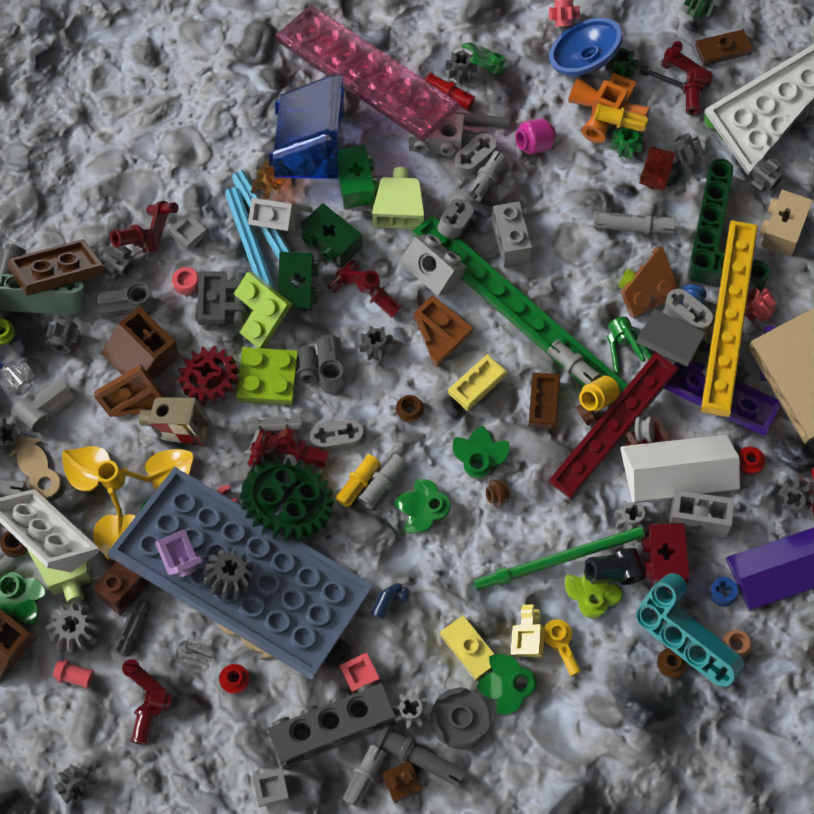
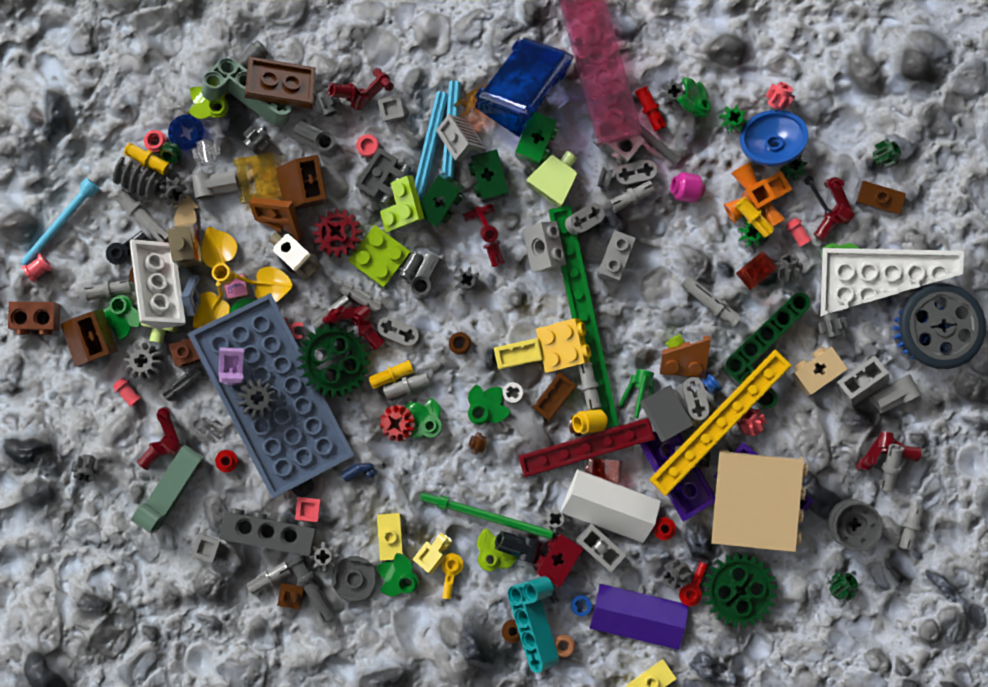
camera: 30 degrees right, 20 degrees up
dark orange wing [414,295,473,367] -> none
light grey bush [635,417,655,442] -> none
none -> sand green beam [131,445,205,533]
none -> dark tan torso [167,222,204,268]
none -> sand blue tile [181,275,201,316]
none -> bright pink tile [223,273,250,301]
none -> clear yellow plate [233,153,281,204]
none -> red gear [379,405,415,442]
none -> white bush [503,382,523,403]
none -> yellow plate [536,318,591,373]
none -> dark grey bush [597,167,613,189]
none -> green gear [719,105,747,134]
none -> coral pin [785,217,812,247]

